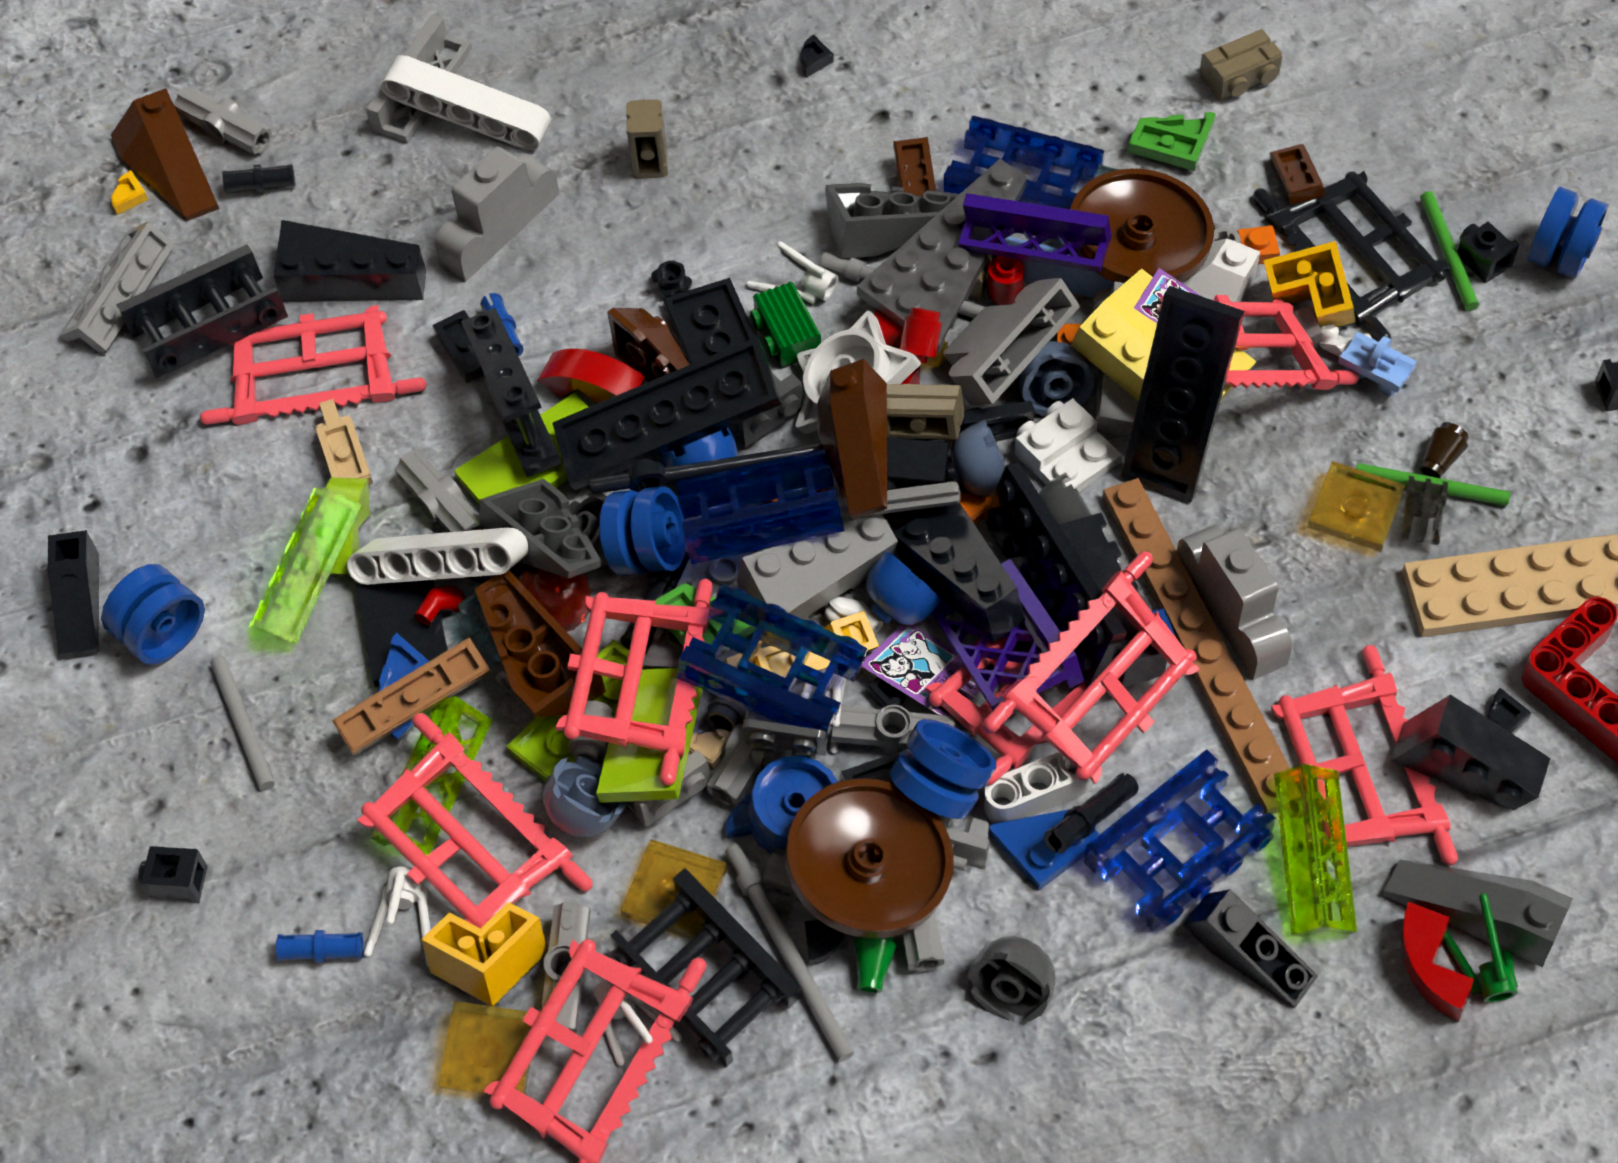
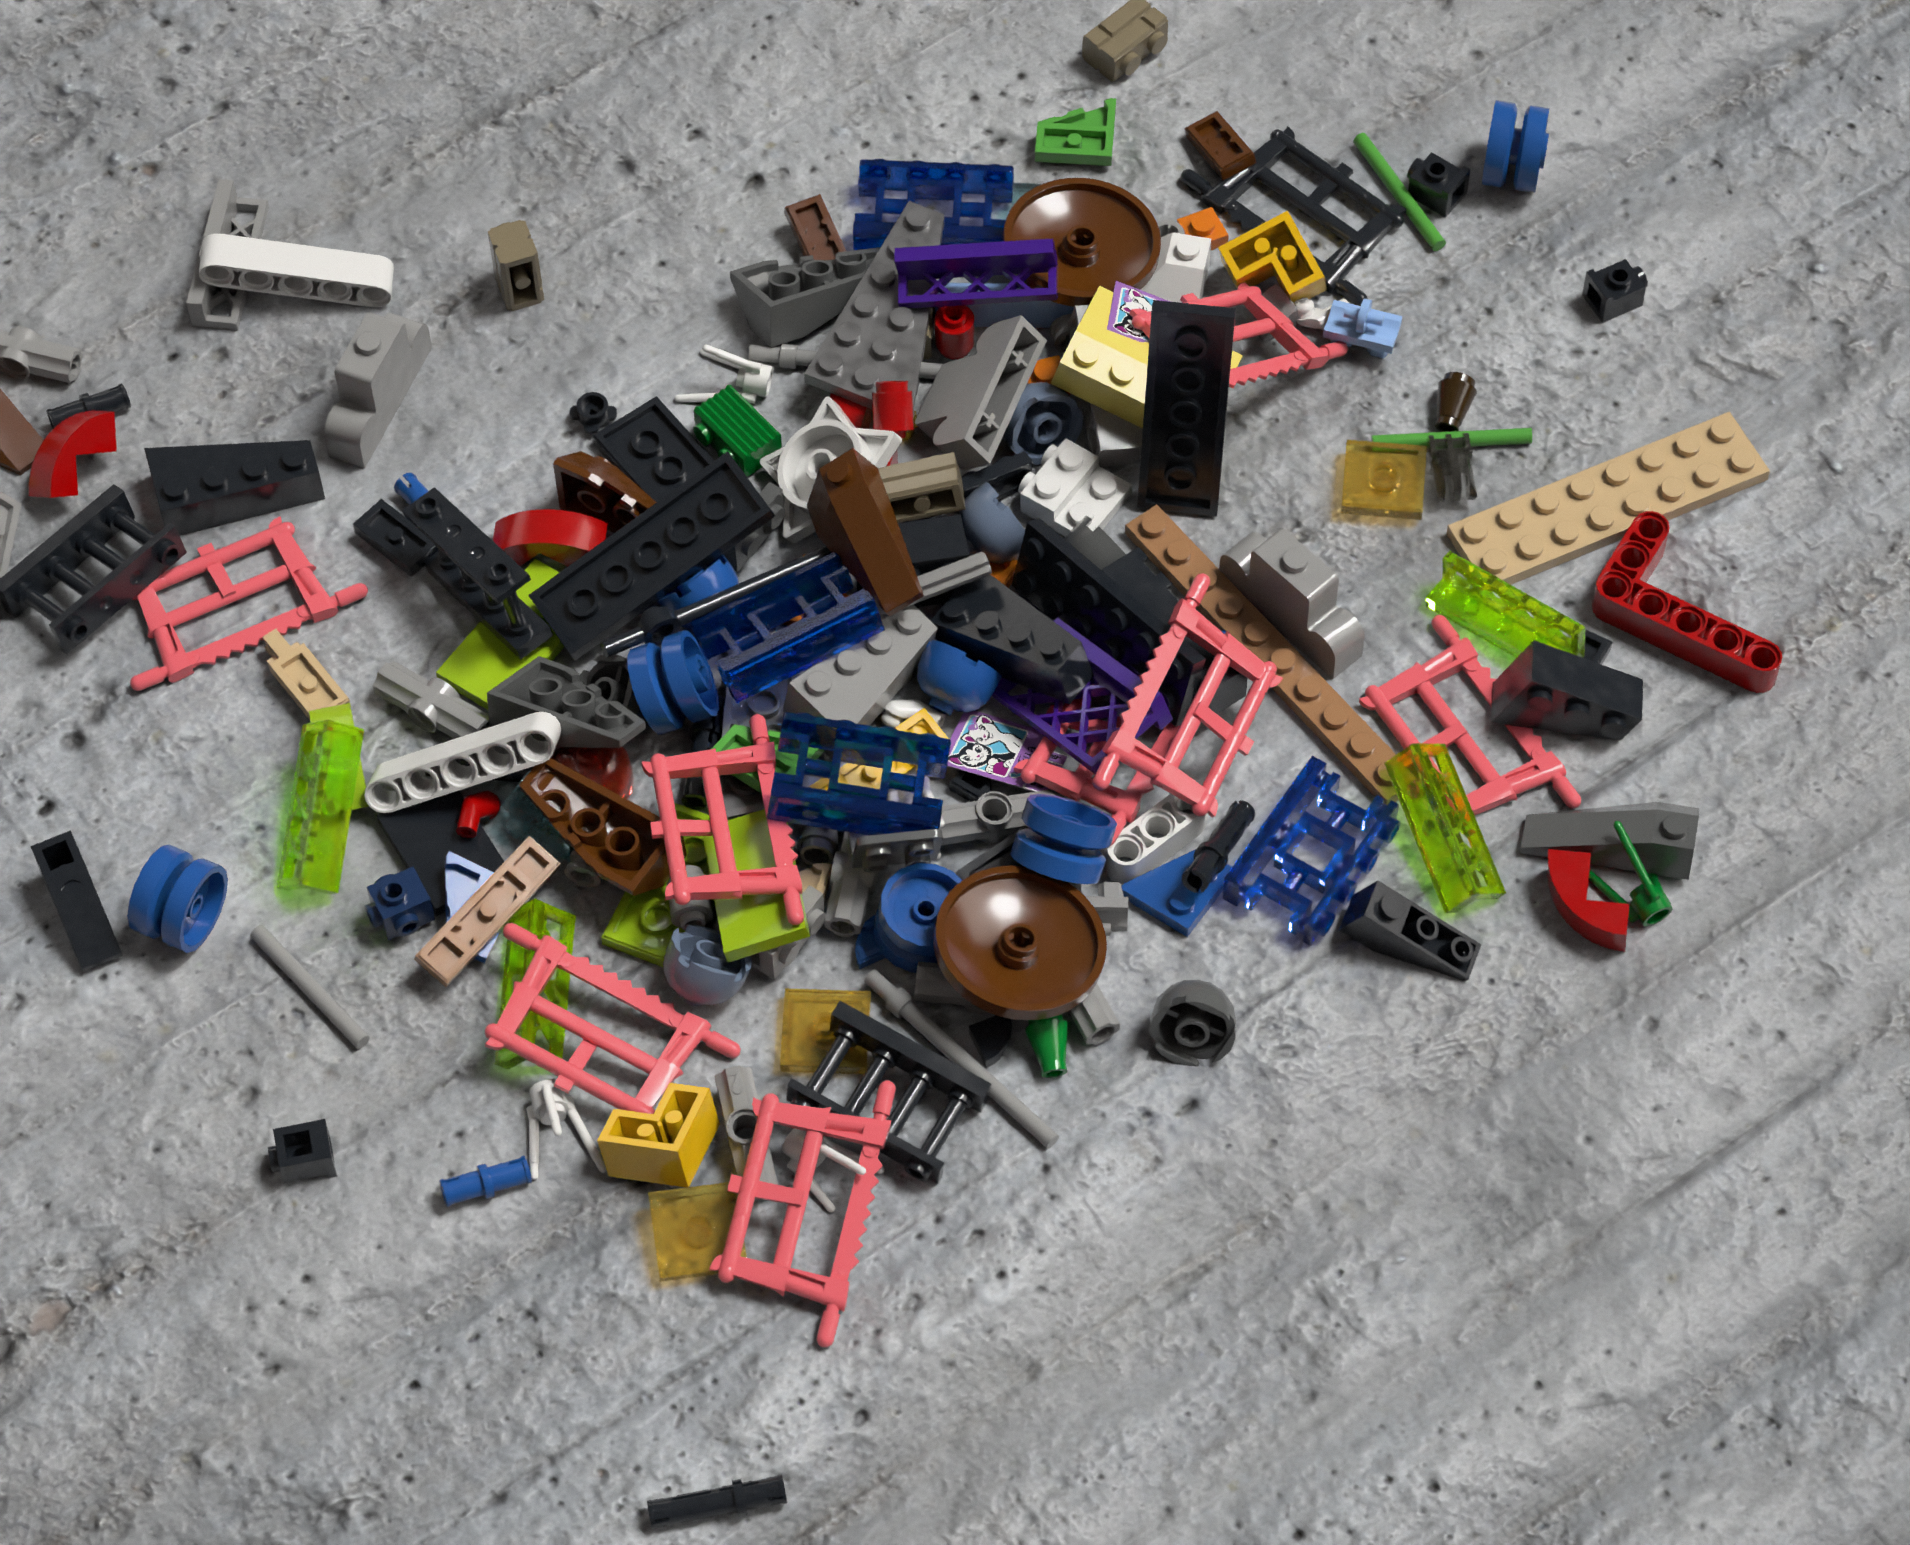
camera: 20 degrees left, 0 degrees up
black tile [800,34,834,78] -> none
none -> red brick [29,410,117,498]
none -> dark blue brick [364,866,435,941]
none -> clear neon green fence [1426,551,1585,658]

